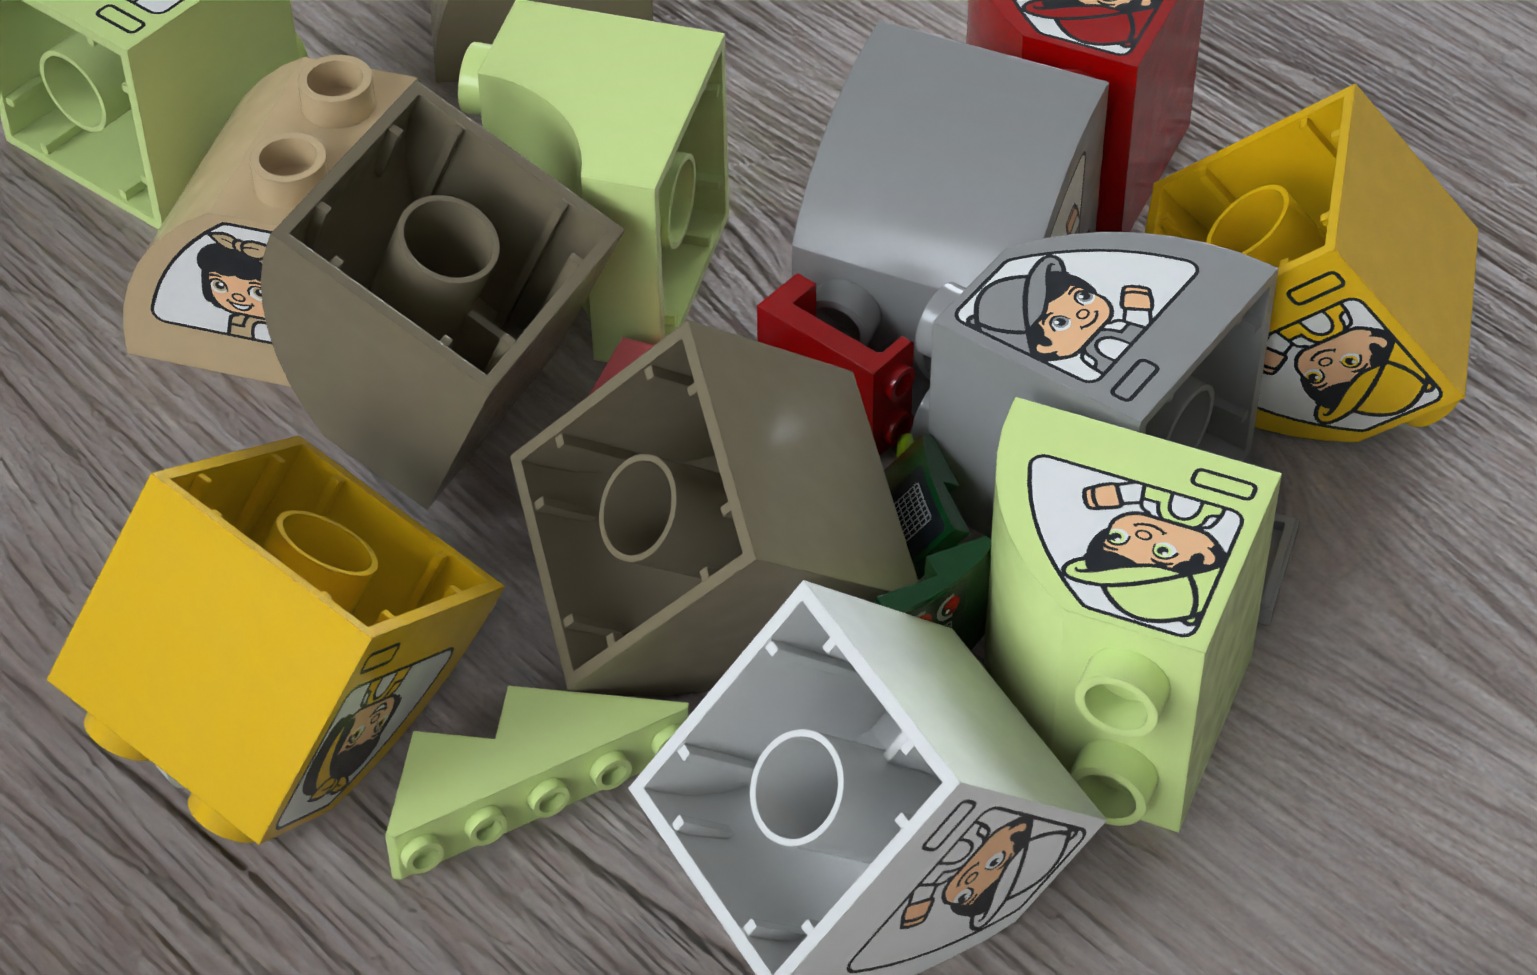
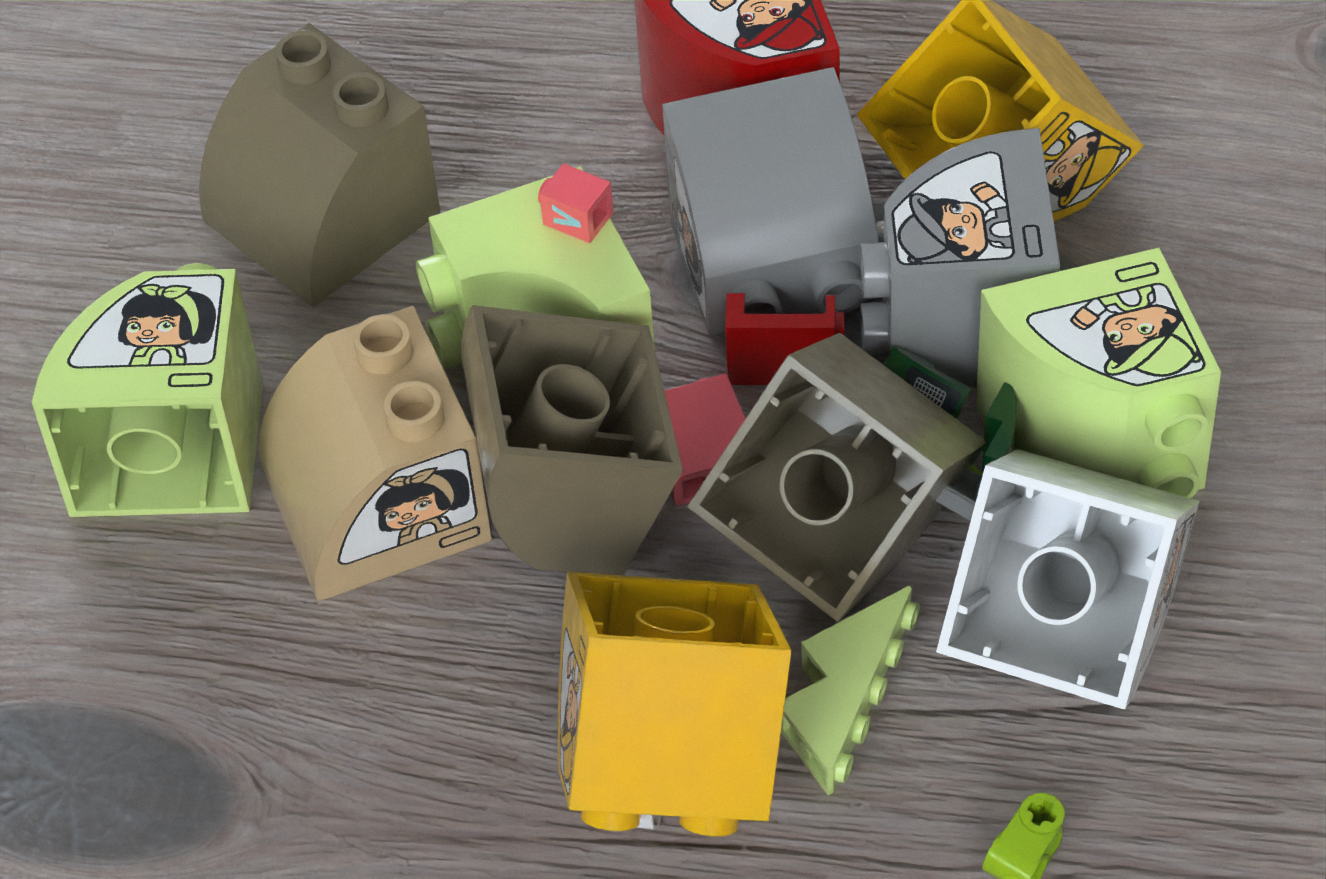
camera: 35 degrees left, 5 degrees up
none -> coral brick [538,163,613,243]

